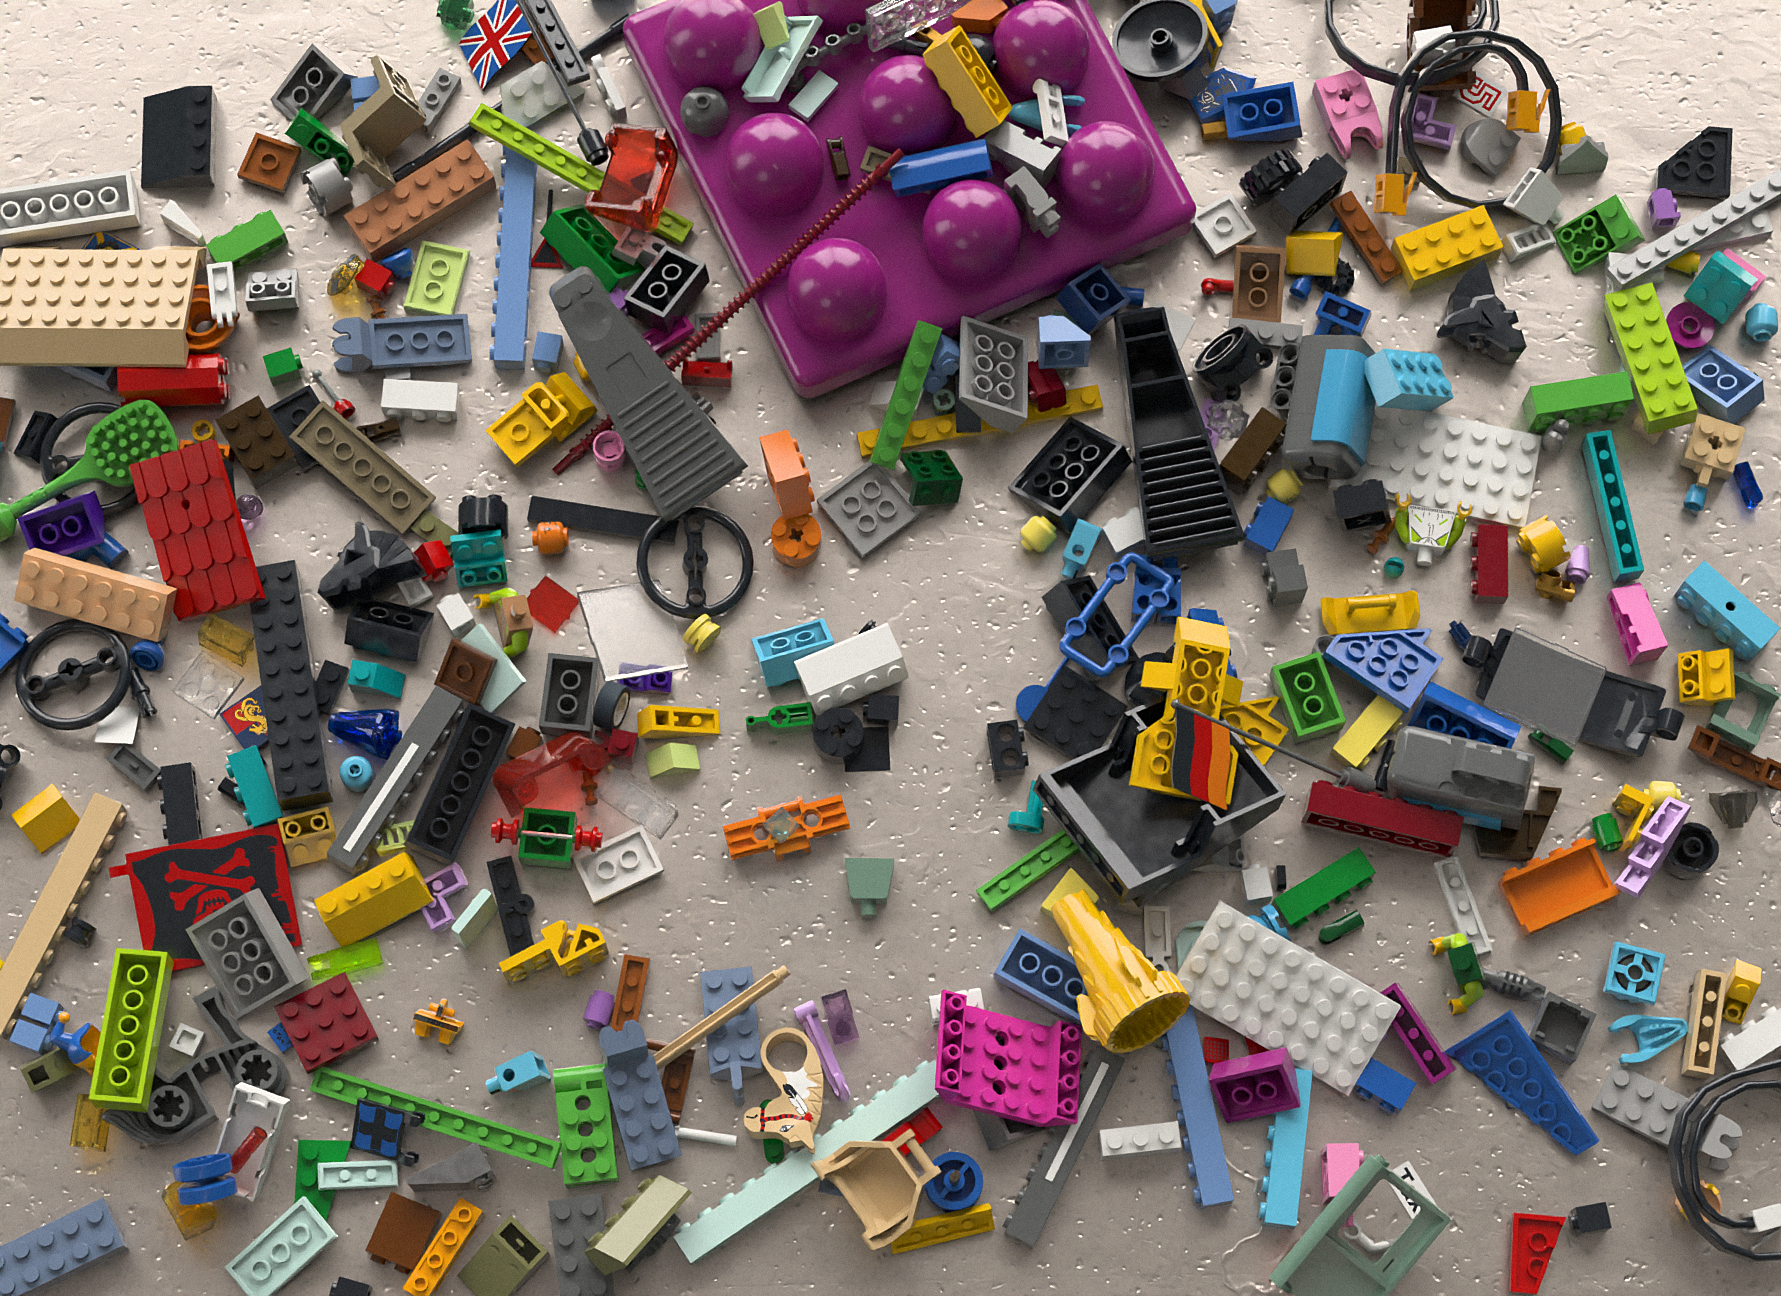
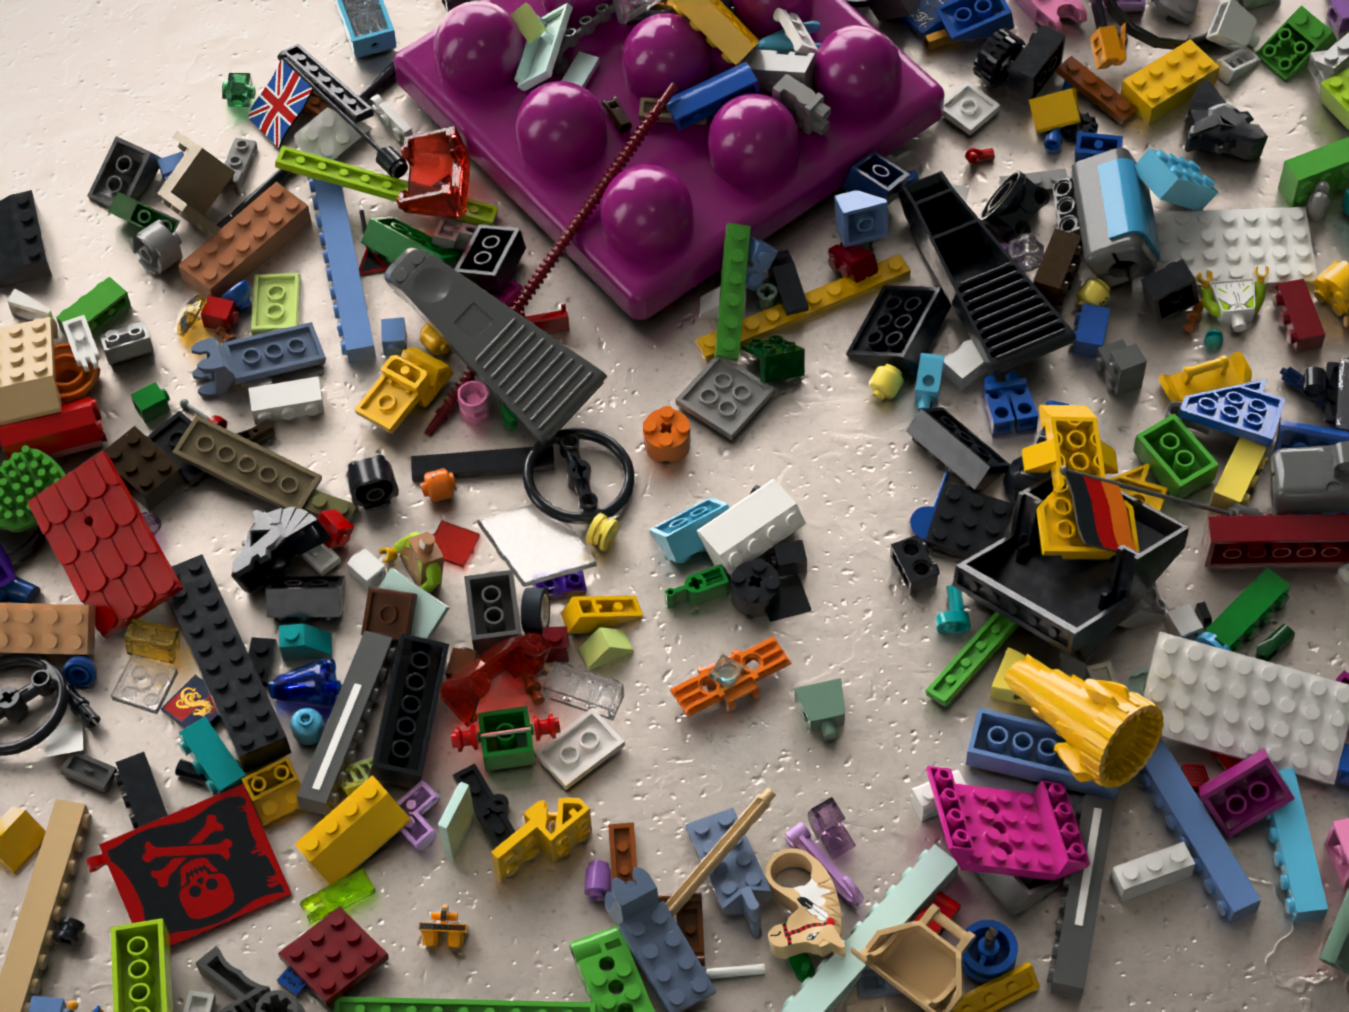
camera: 10 degrees left, 15 degrees down
light grey slope [186,888,310,1019] -> none
dark orange plate [237,132,302,194] -> none
teal brick [450,530,508,587] -> none
medium azure torso [486,1051,551,1095] -> none
dark grey cylinder [680,86,730,137] -> none
light grey tile [694,313,721,362] -> none
orange brick [759,429,815,520] -> none
light grey slope [959,316,1028,433] -> none
blue bar [1059,552,1175,677] -> none
medium nougat slope [1232,245,1286,323] -> none
black piece [1374,740,1395,792] -> none

